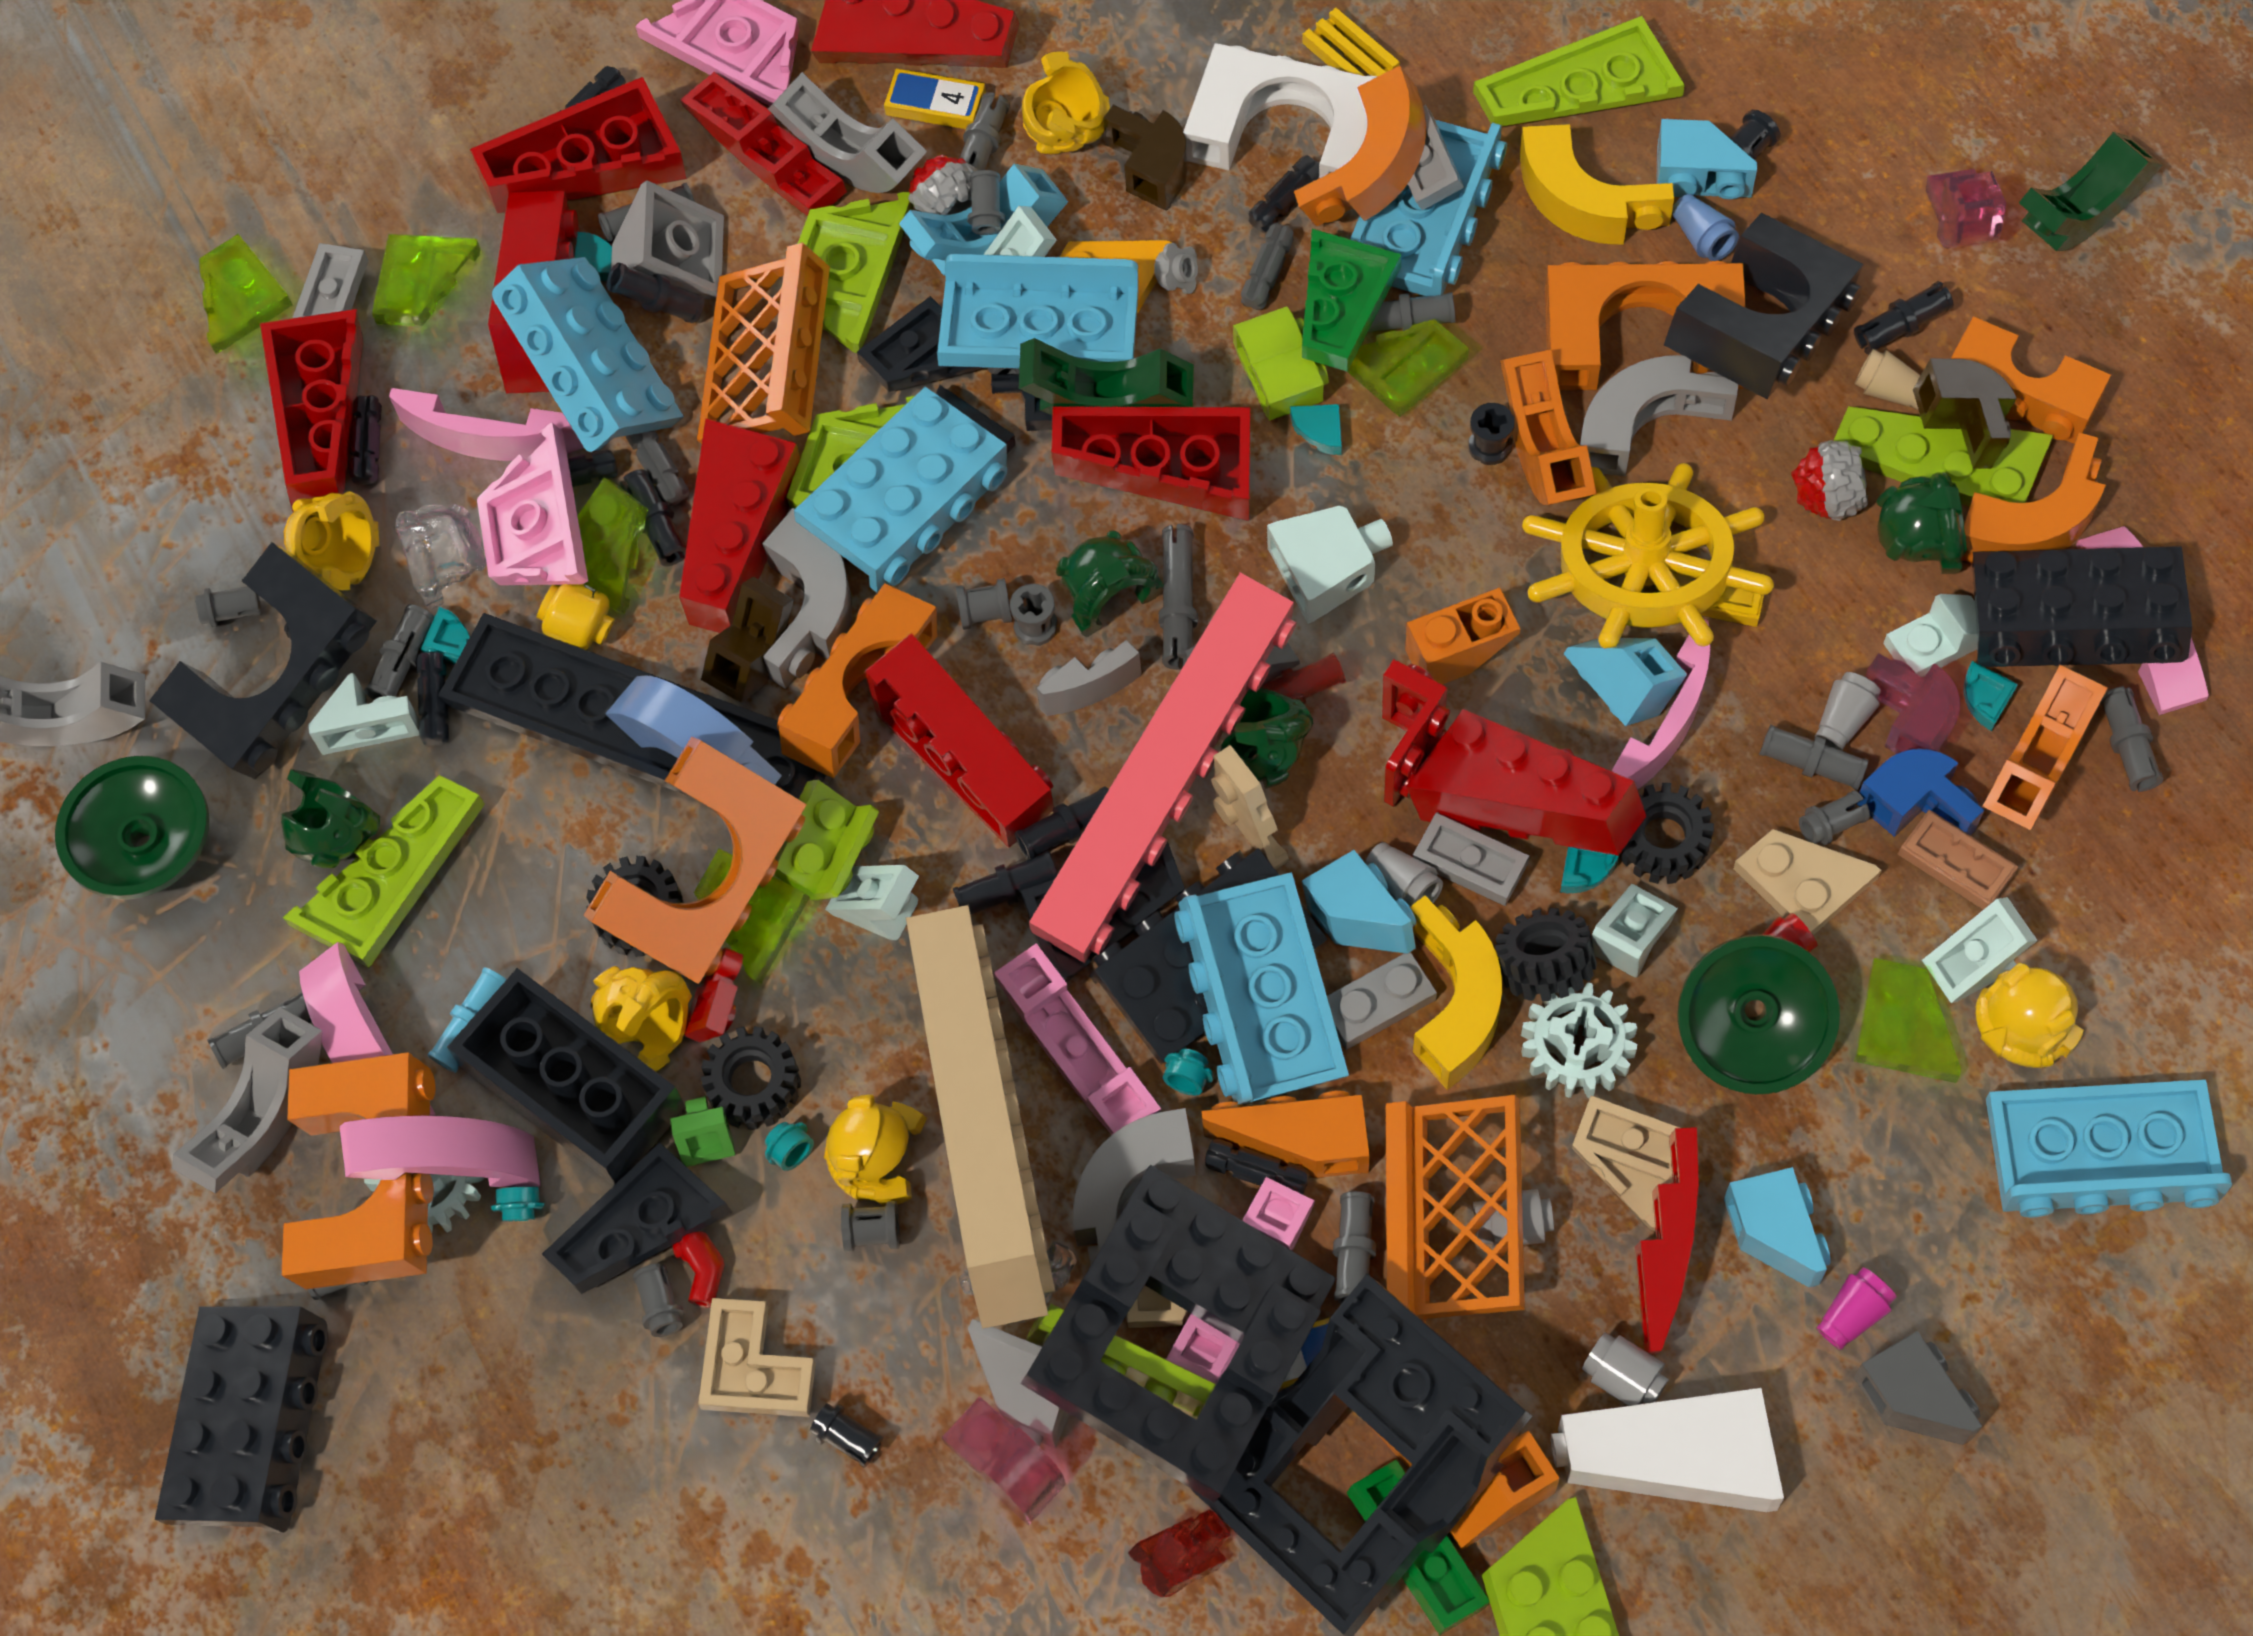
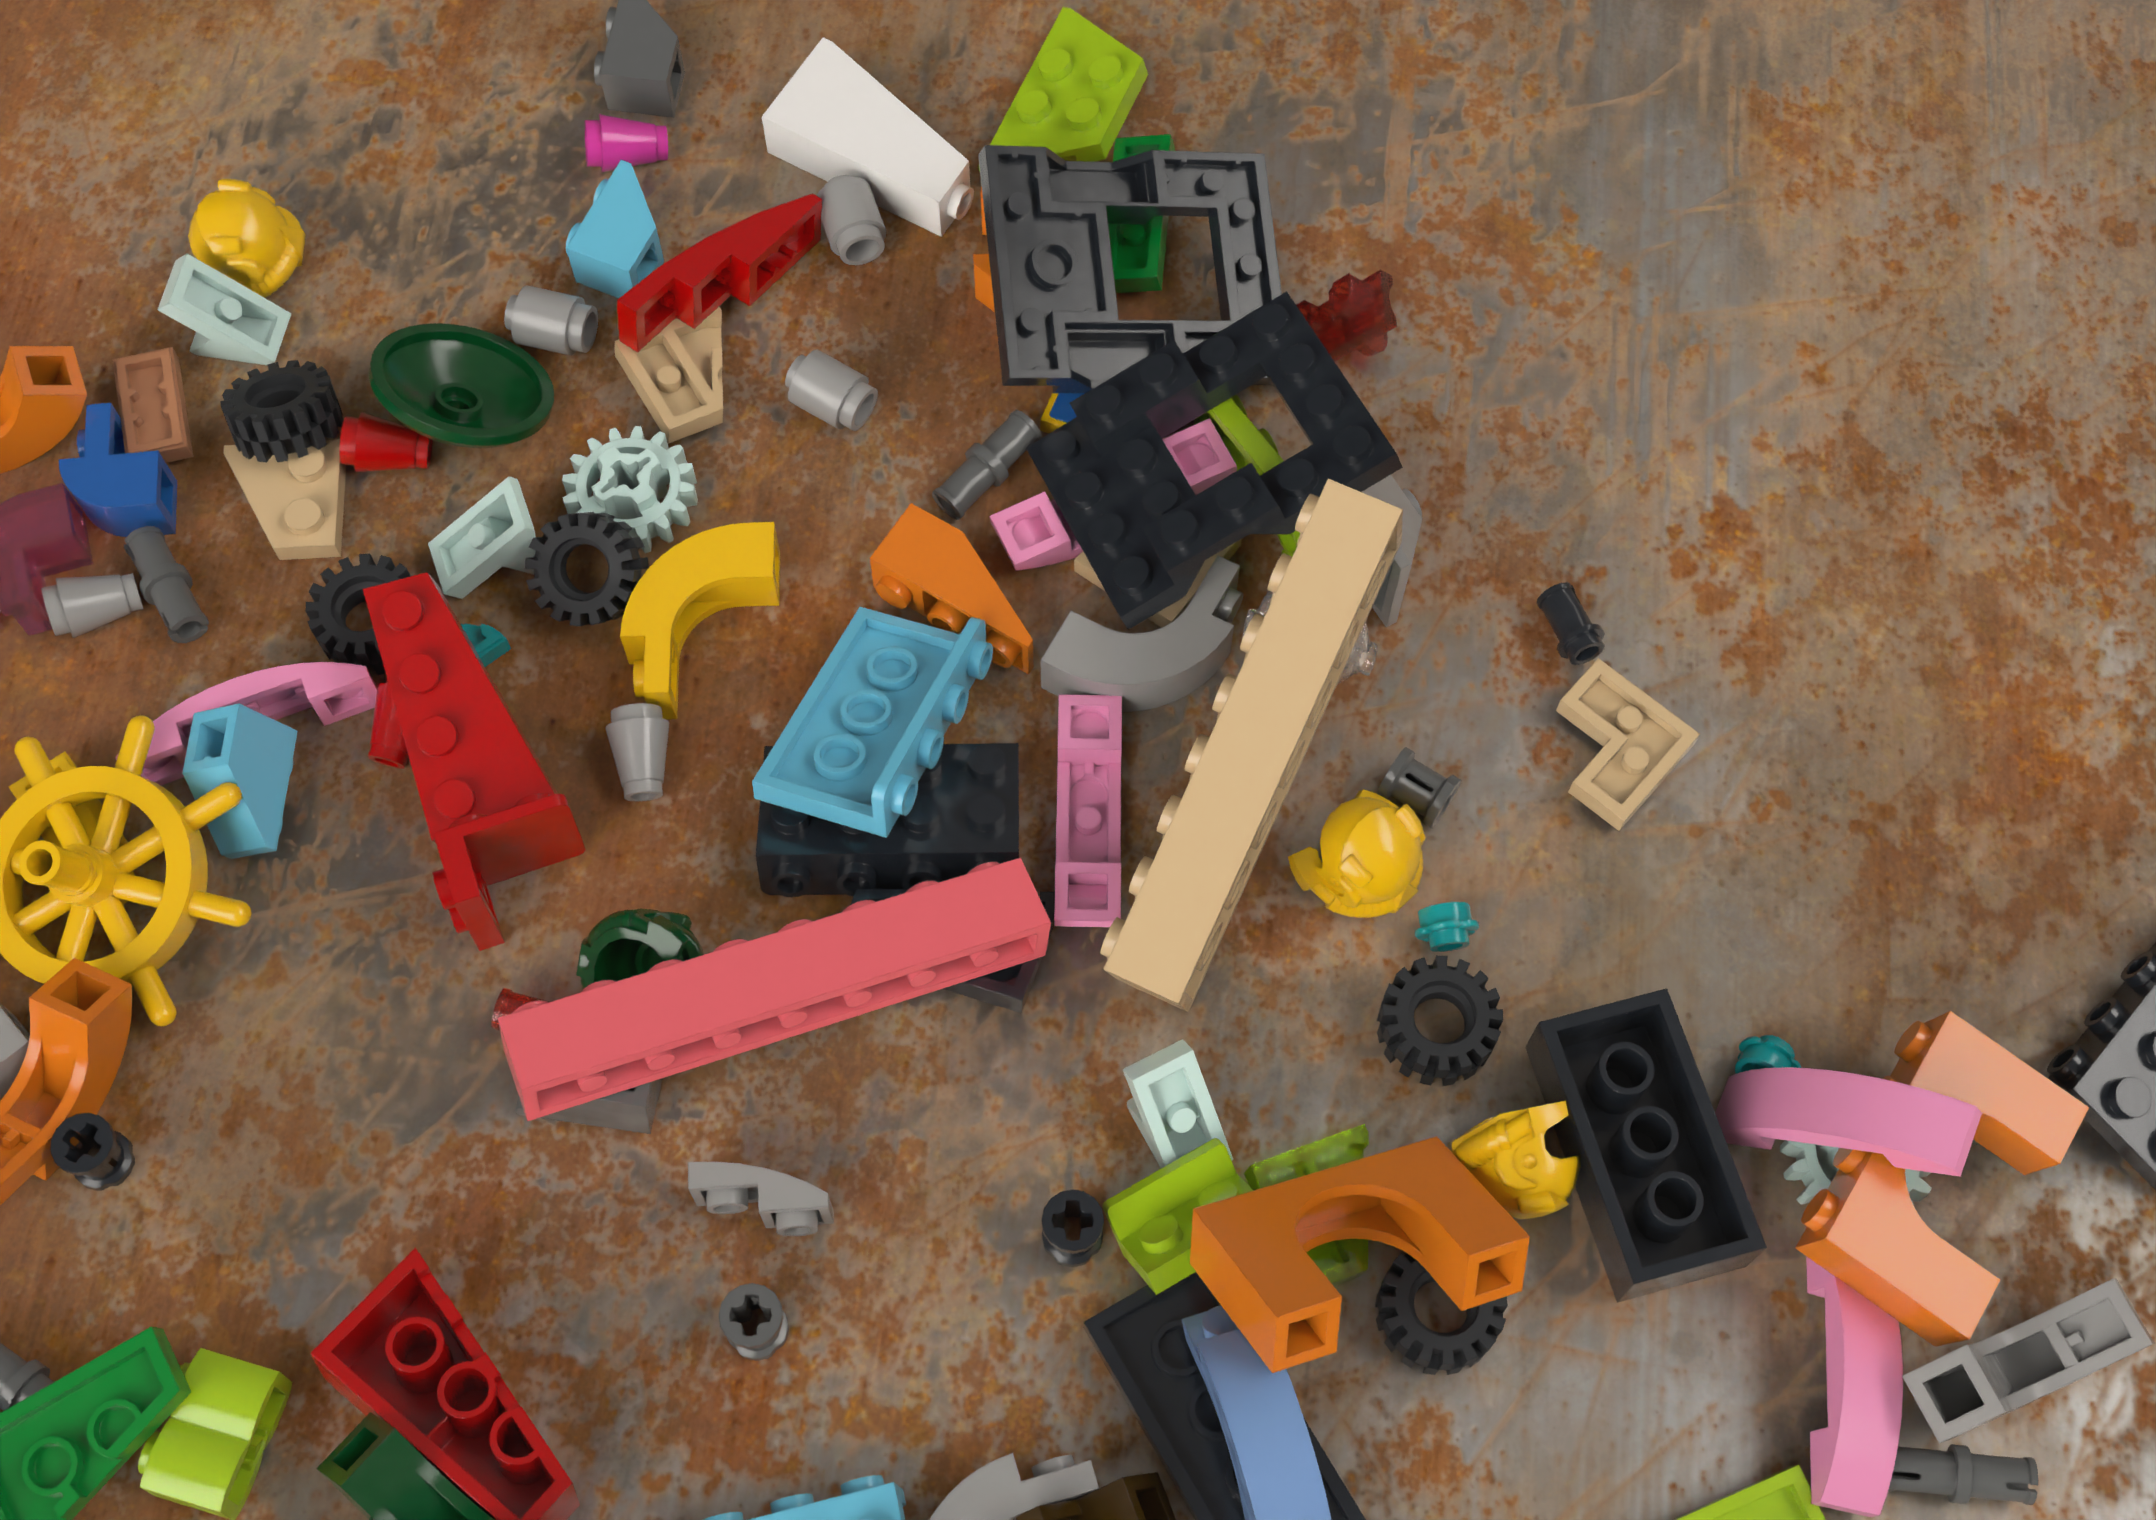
camera: 150 degrees left, 0 degrees up
medium azure pin [428,967,507,1073] -> none
black wing [542,1142,733,1294] -> none
dark grey pin [633,1264,685,1337] -> none
bright green tile [670,1096,736,1167] -> none
red arm [673,1230,725,1308] -> none
red plate [684,947,744,1043] -> none
orange arch [777,583,937,779] -> none
red wedge [865,633,1054,848] -> none
clear pink brick [942,1396,1066,1525] -> none
black pin [953,851,1058,915] -> none
dark grey bush [956,578,1012,630] -> none
black pin [1014,786,1109,860] -> none
dark green helmet [1056,530,1164,637] -> none
dark grey pin [1158,524,1198,670] -> none
teal plate [1163,1049,1214,1096] -> none
black axle [1205,1138,1309,1195] -> none
tan wing [1211,745,1289,870] -> none
light aqua torso [1267,506,1393,624] -> none
teal tile [1290,404,1342,455] -> none
medium azure slope [1302,850,1417,954] -> none
light grey plate [1327,952,1437,1050] -> none
clear neon green wing [1348,319,1469,417] -> none
orange fence [1386,1095,1525,1323] -> none
orange slope [1405,587,1521,685] -> none
light grey plate [1413,813,1529,906] -> none
dark grey pin [1799,790,1870,845] -> none
clear neon green wing [1854,958,1961,1083] -> none
medium azure bracket [1986,1080,2232,1218] -> none
none -> black tyre [220,360,344,463]
none -> light grey brick [504,285,598,356]
none -> black bush [1041,1189,1104,1267]

